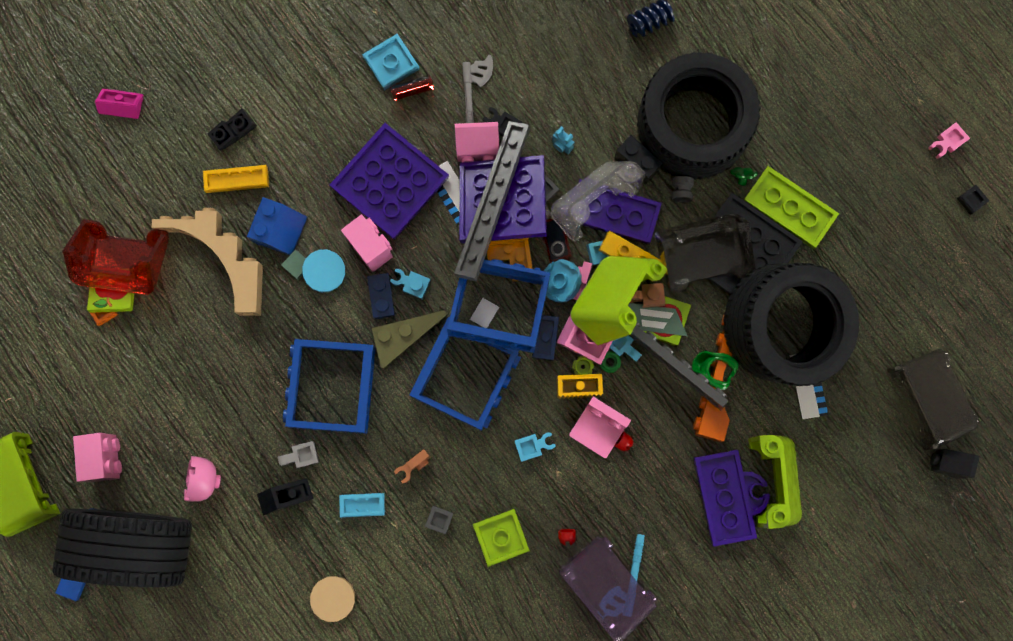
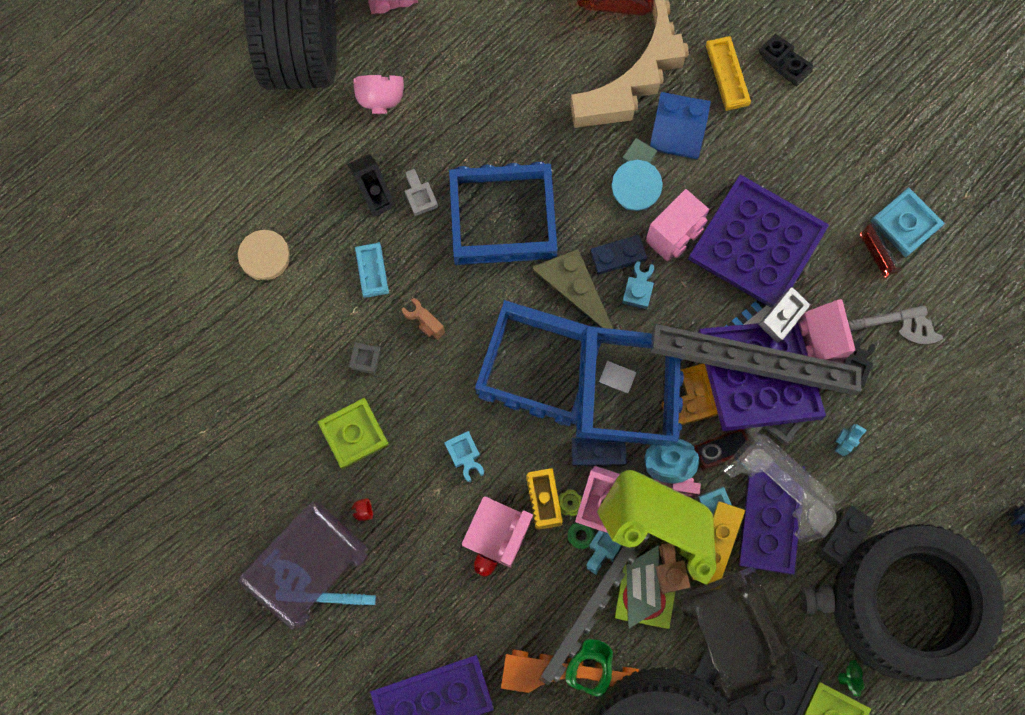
camera: 80 degrees right, 5 degrees down
none -> plate [758,287,810,343]

